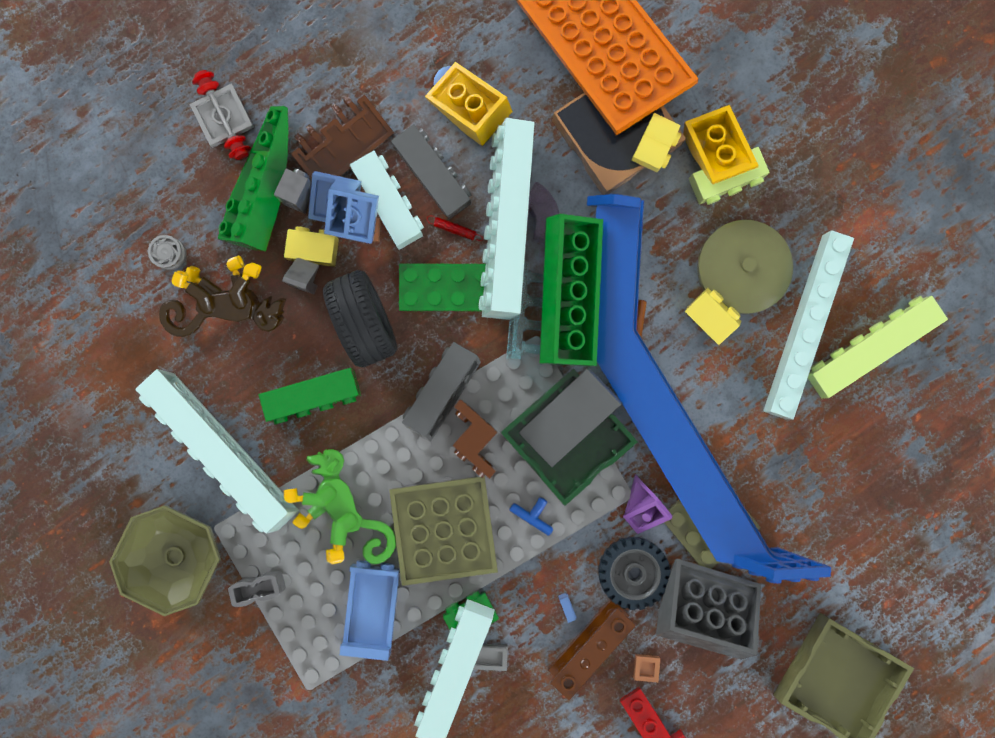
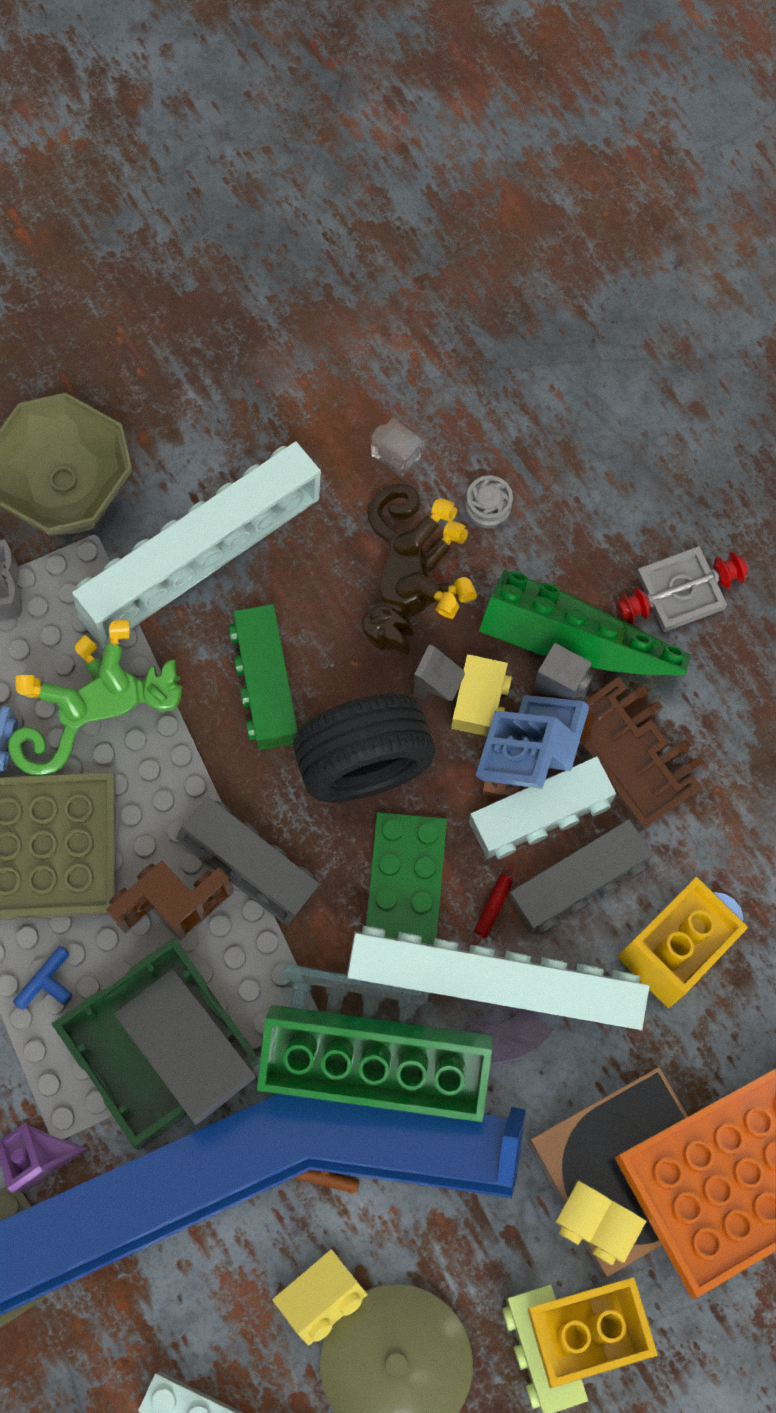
camera: 90 degrees right, 15 degrees down
none -> clear brick [371,418,423,478]

